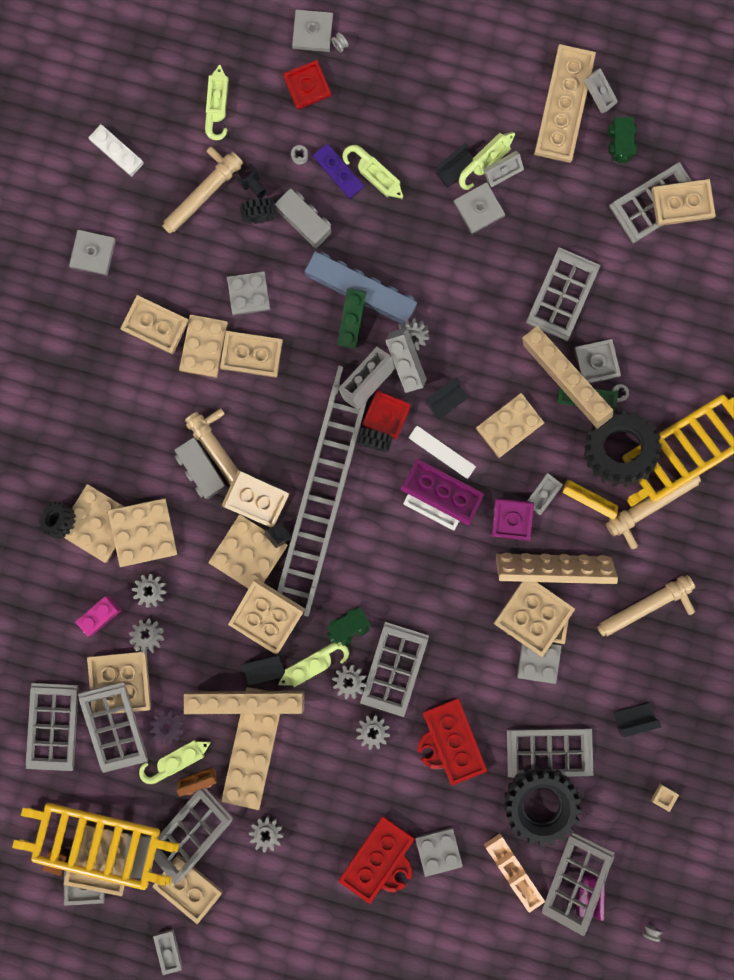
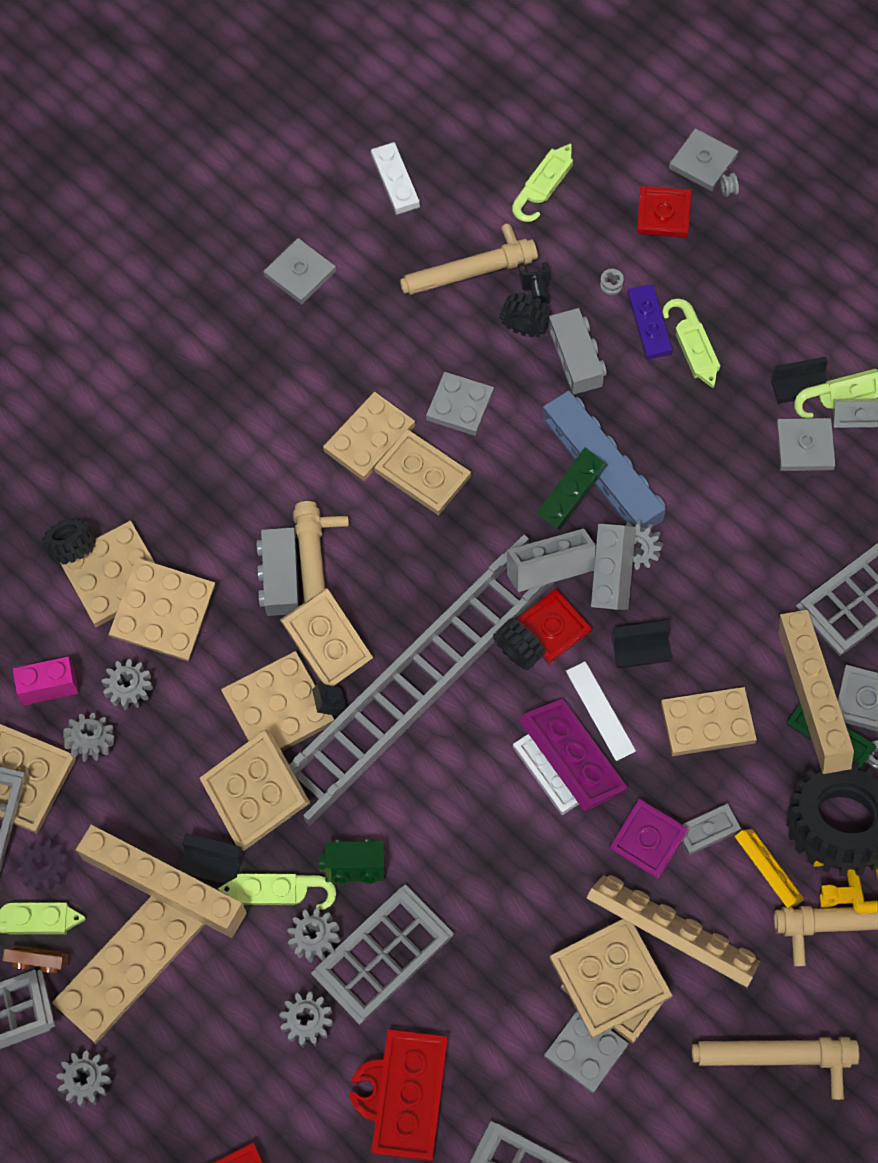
camera: 30 degrees right, 20 degrees down
tan plate [120,295,189,355] -> none

